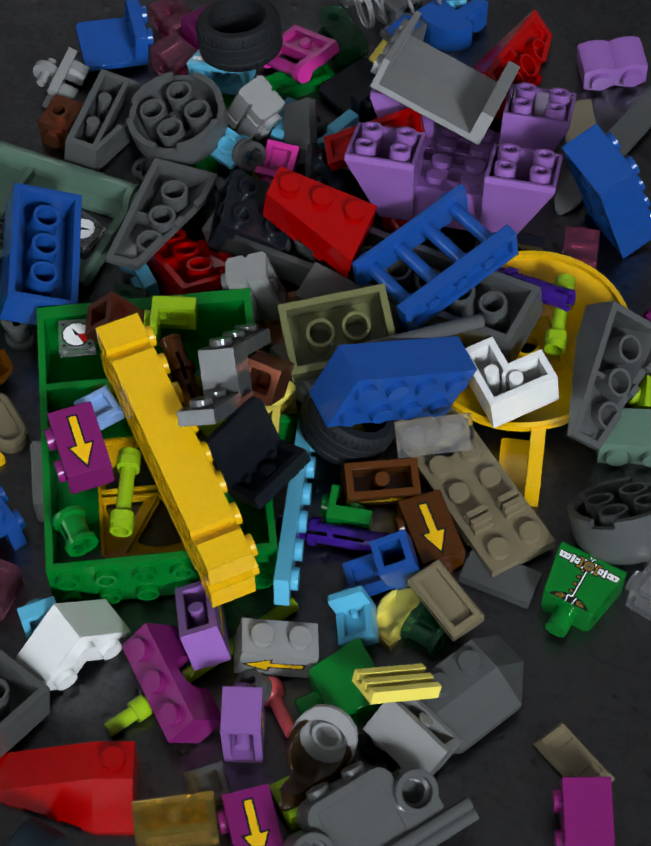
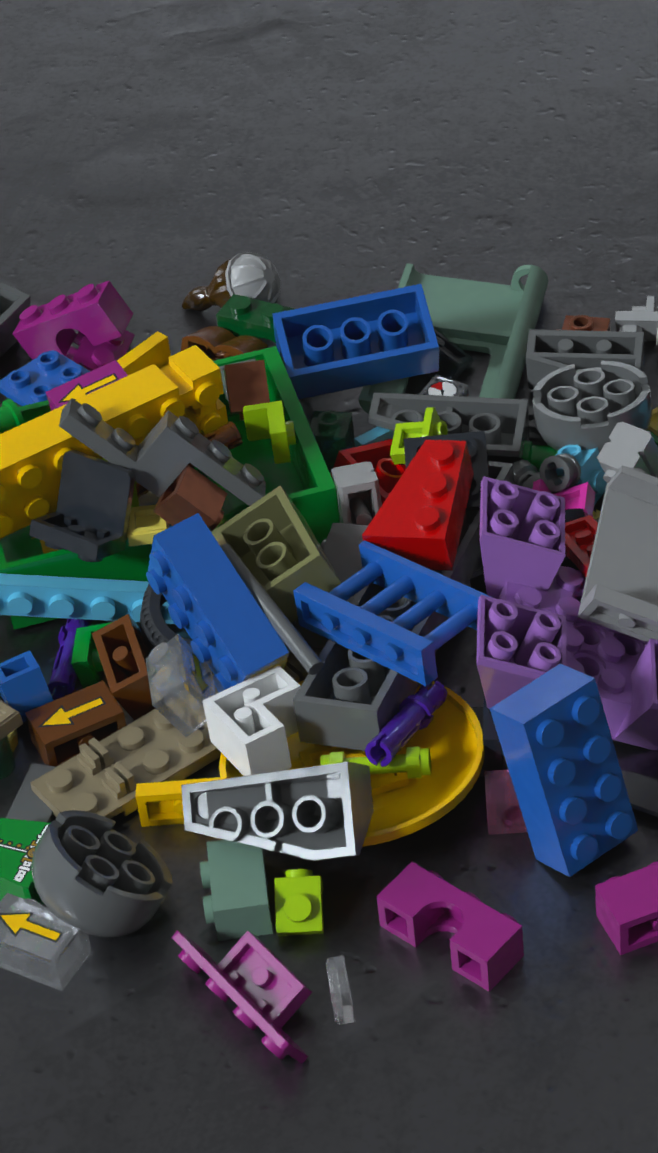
camera: 85 degrees right, 15 degrees down
none -> lime bracket [390,407,448,464]

